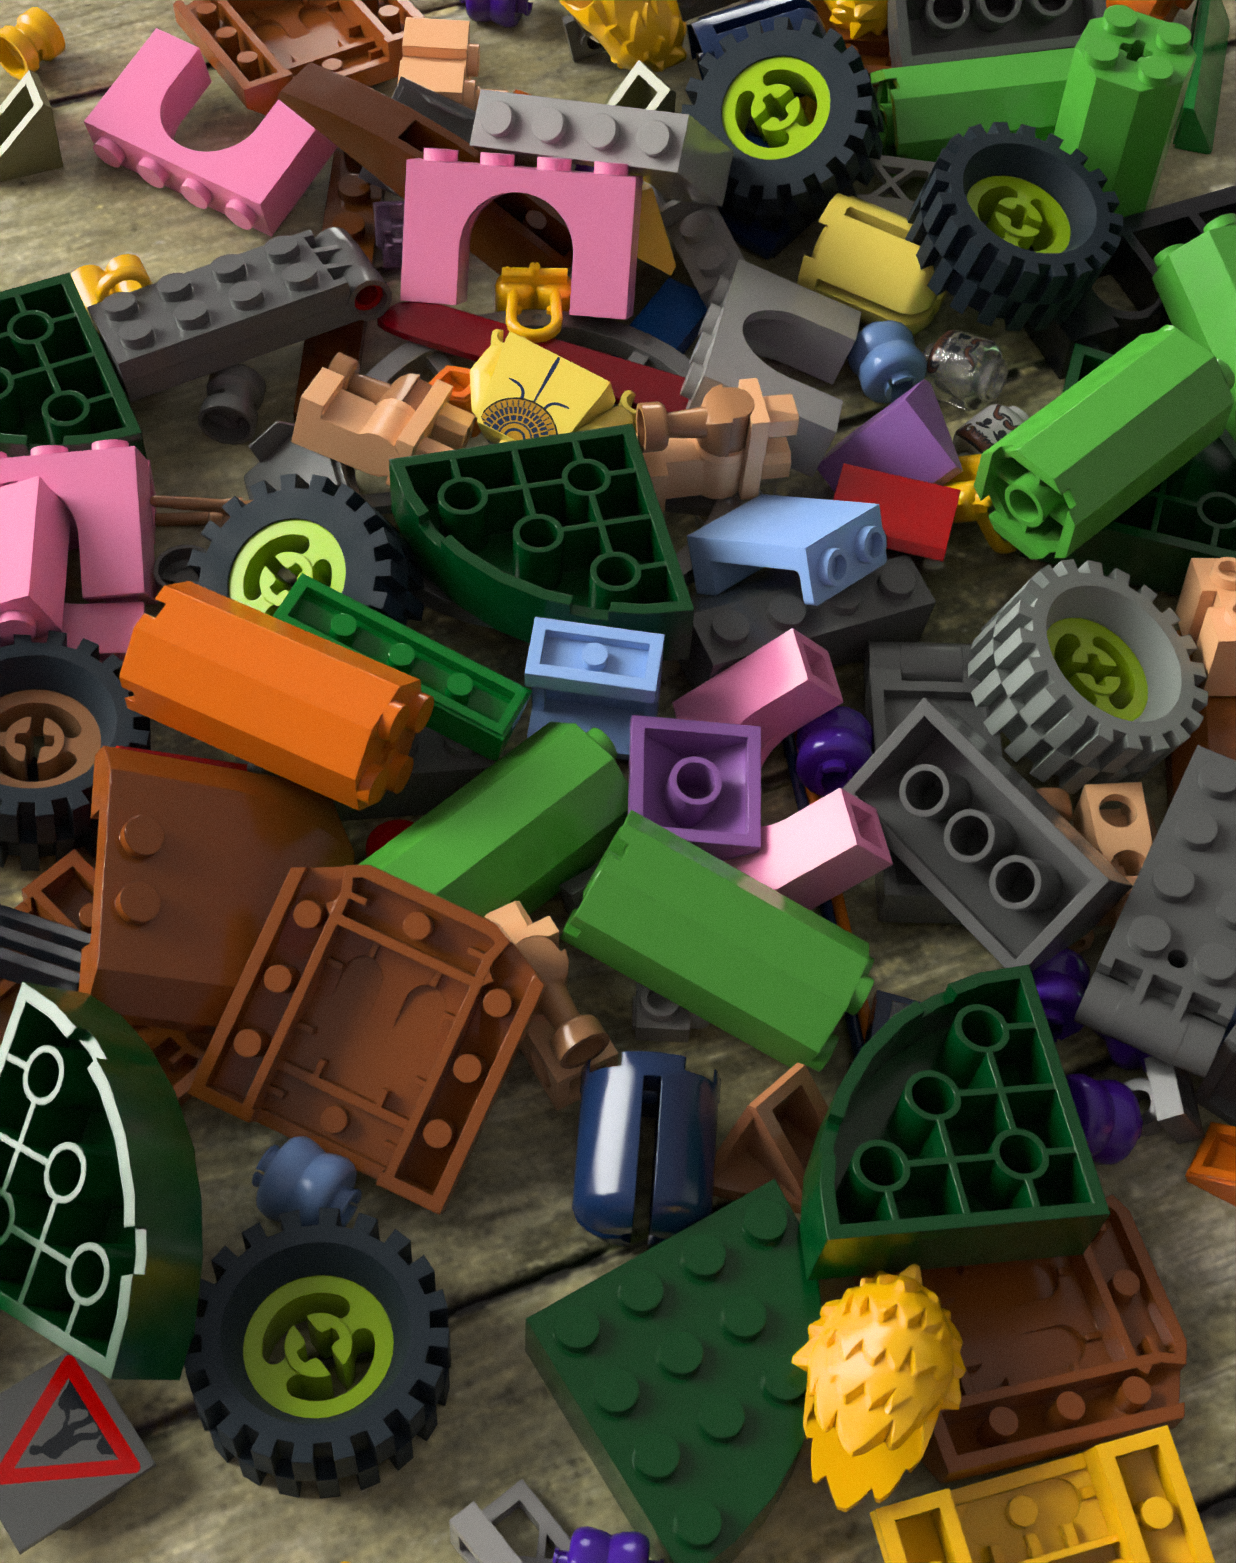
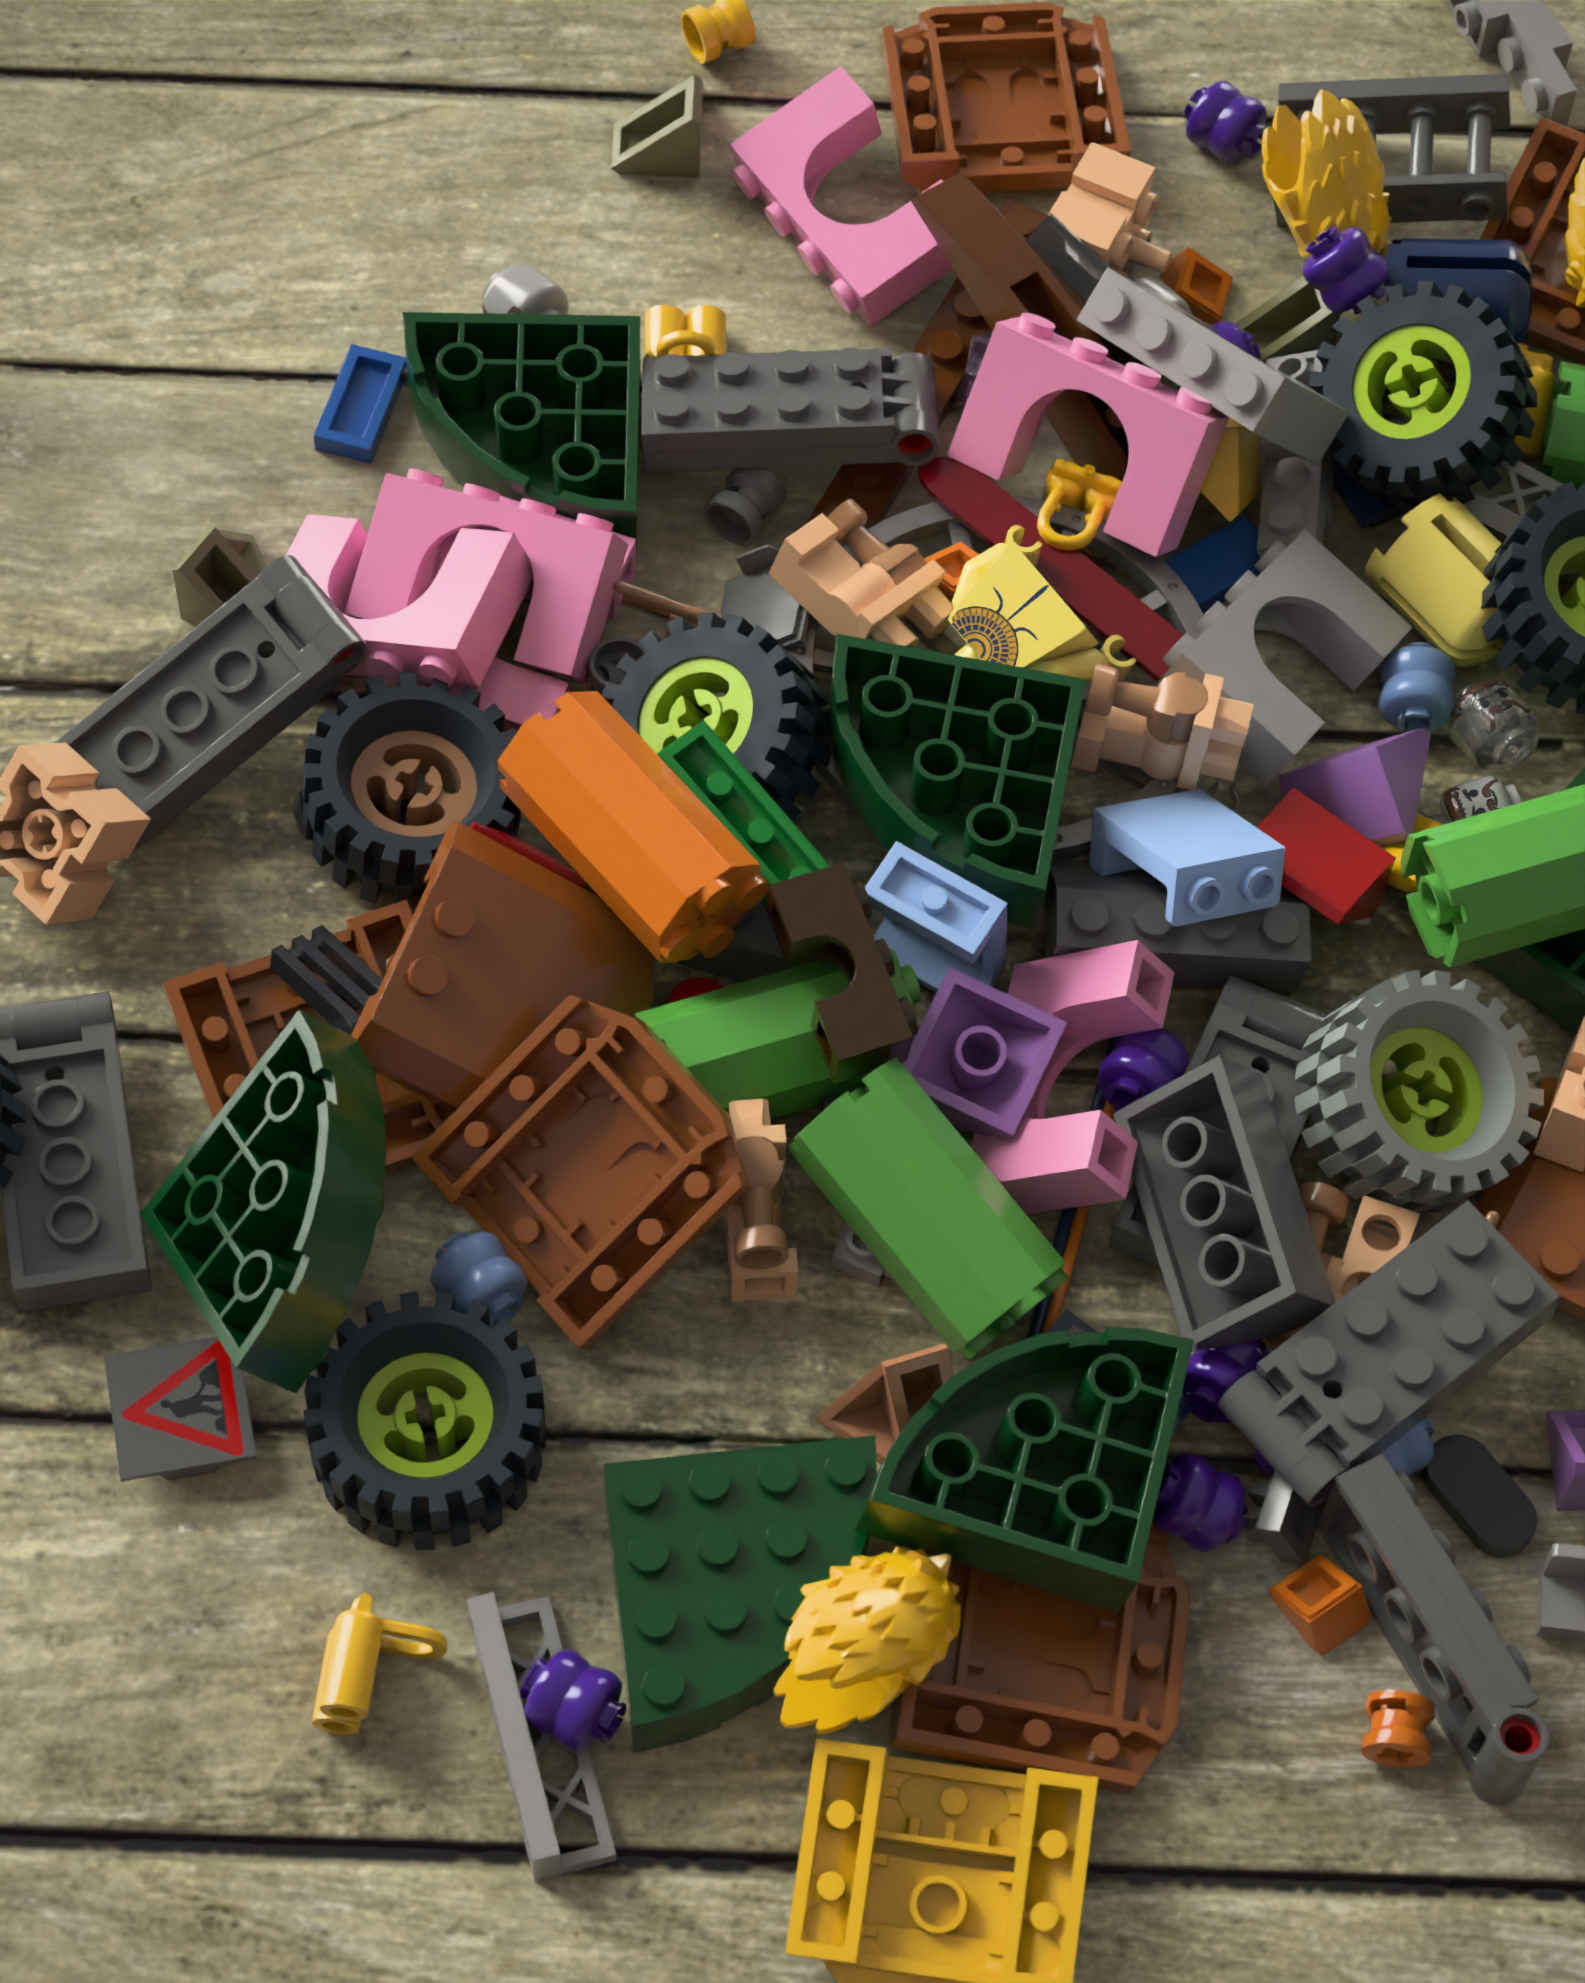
camera: 25 degrees right, 5 degrees up
dark blue cylinder [572,1051,721,1249] -> none
none -> dark brown arch [766,862,918,1084]
none -> dark purple piece [1302,226,1389,315]

